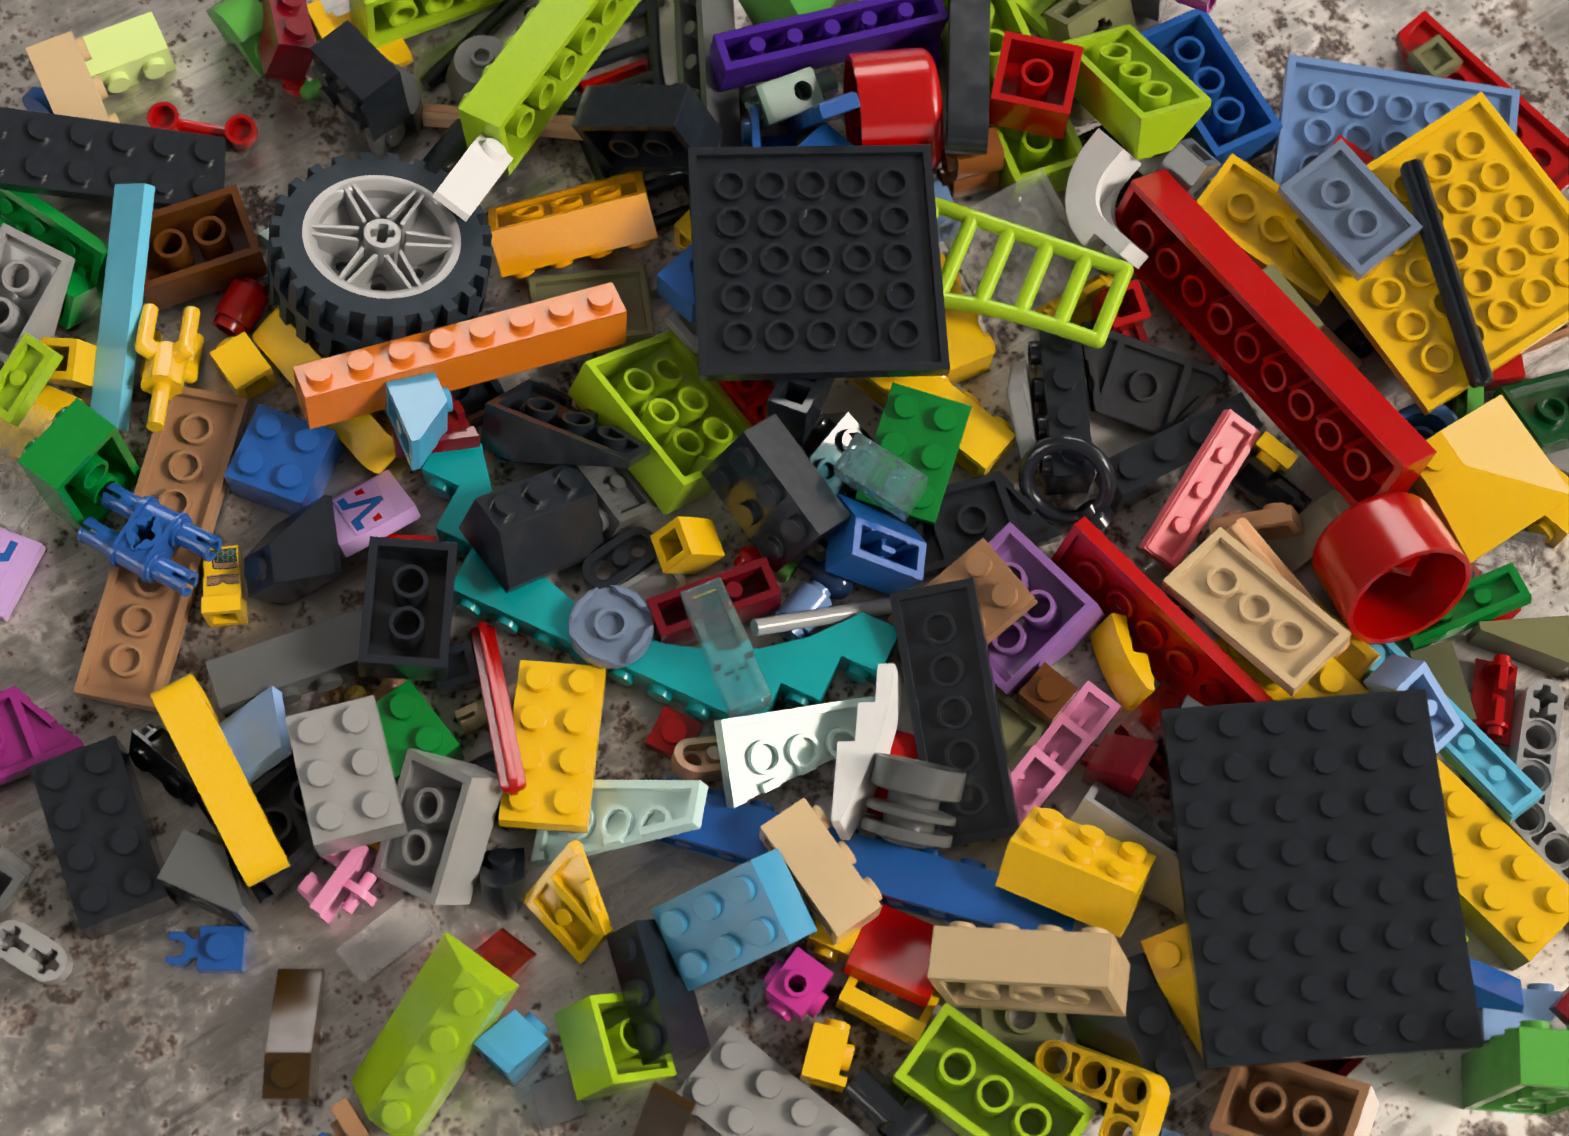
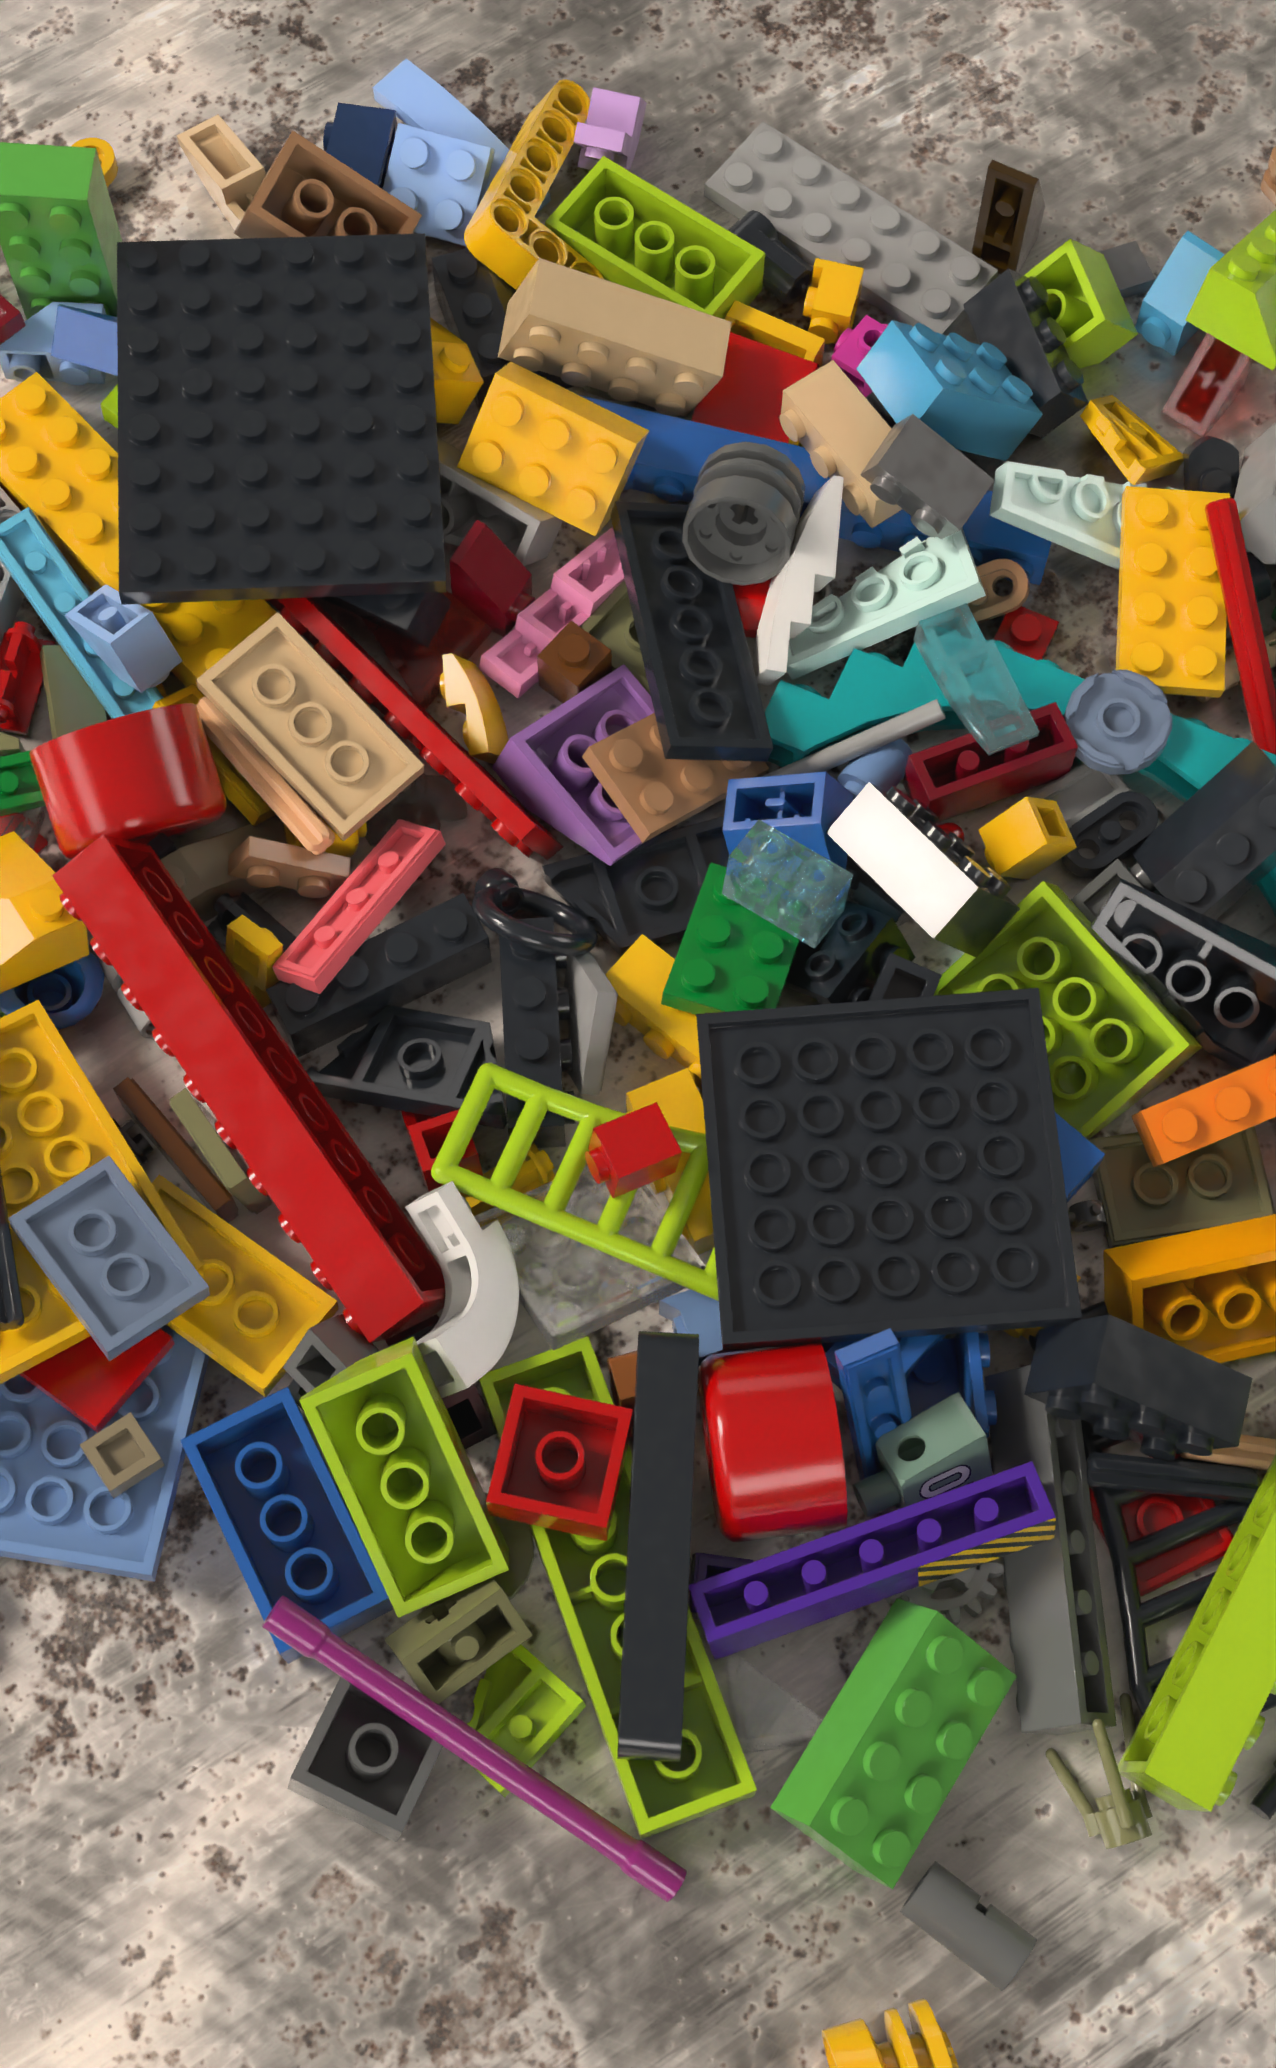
camera: 175 degrees left, 0 degrees up
none -> dark tan tile [80,1412,165,1499]
none -> red brick [585,1102,682,1198]
none -> flat silver brick [860,414,994,539]

